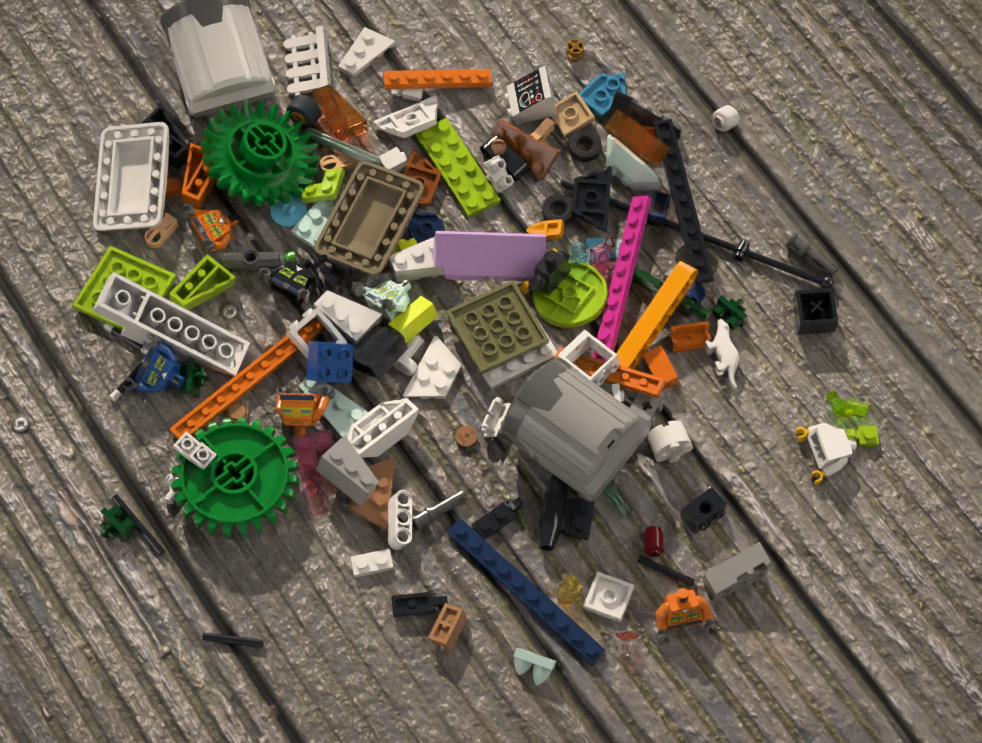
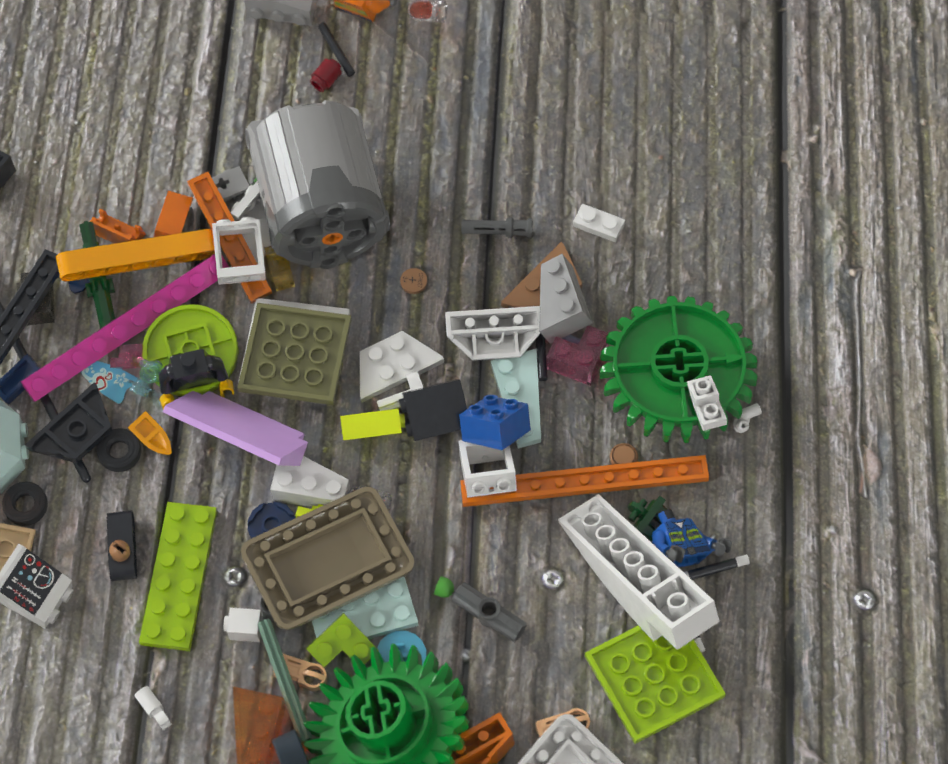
camera: 140 degrees left, 0 degrees up
dark green hips [100,505,135,542] -> none
black bar [112,494,165,556] -> none
lime wedge [169,254,236,311] -> none
torso [181,204,239,254] -> none
black bar [202,632,264,648] -> none
torso [257,258,315,305] -> none
orange torso [275,386,335,437] -> none
black bar [308,251,361,305] -> none
white wedge [314,290,382,346] -> none
torso [351,280,411,321] -> none
white wing [373,95,438,138] -> none
orange plate [383,69,492,89] -> none
white beam [388,490,412,550] -> none
black hinge [391,592,448,618] -> none
dark orange wing [403,149,442,208] -> none
medium nougat hinge [428,603,468,653] -> none
dark blue plate [447,518,606,666] -> none
black hinge [472,497,523,540] -> none
white hinge [481,397,511,438] -> none
white hips [483,155,514,193] -> none
dark orange wing [490,120,561,180] -> none
light aqua tile [514,648,557,686] -> none
light nougat piece [531,117,555,142] -> none
black plate [539,474,595,551] -> none
clear yellow rock [557,574,583,605] -> none
white tile [583,571,635,623] -> none
white brick [647,421,693,463] -> none
black brick [680,486,727,534] -> none
white animal [704,319,739,389] -> none
dark green hips [712,295,748,330] -> none
white torso [796,423,857,485] -> none
clear neon green arm [826,391,870,418] -> none
lime plate [846,426,879,447] -> none

